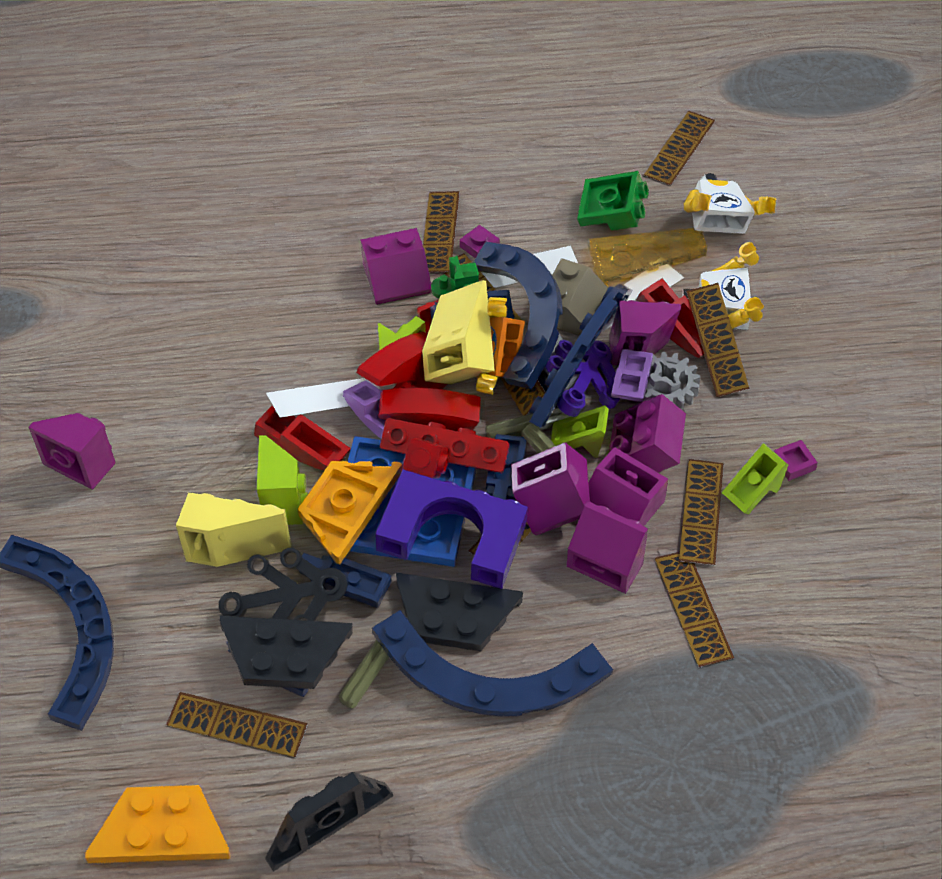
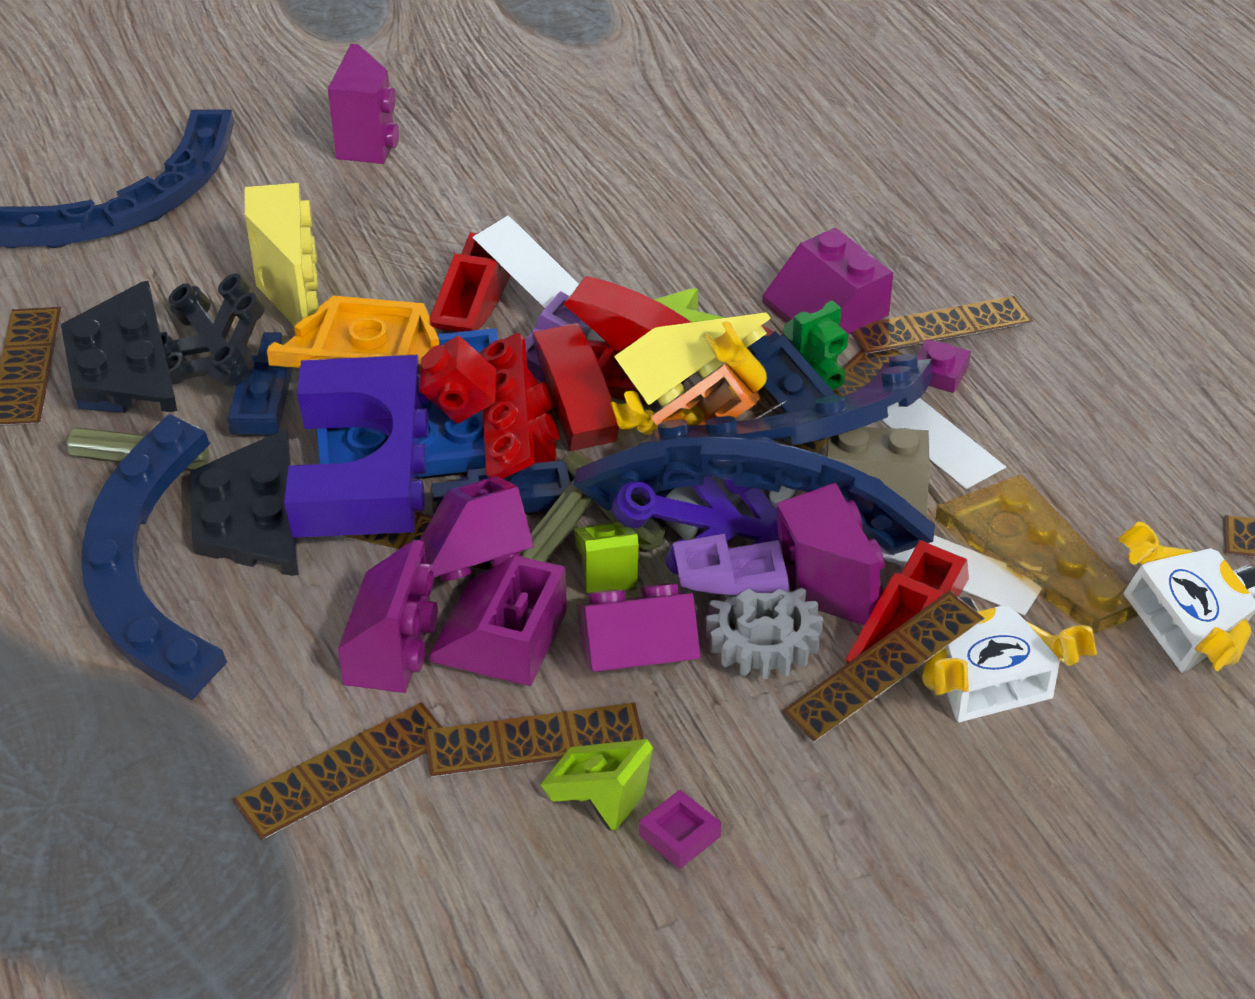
camera: 70 degrees right, 10 degrees down
lime slope [257,435,308,525] -> none
green plate [577,171,649,231] -> none

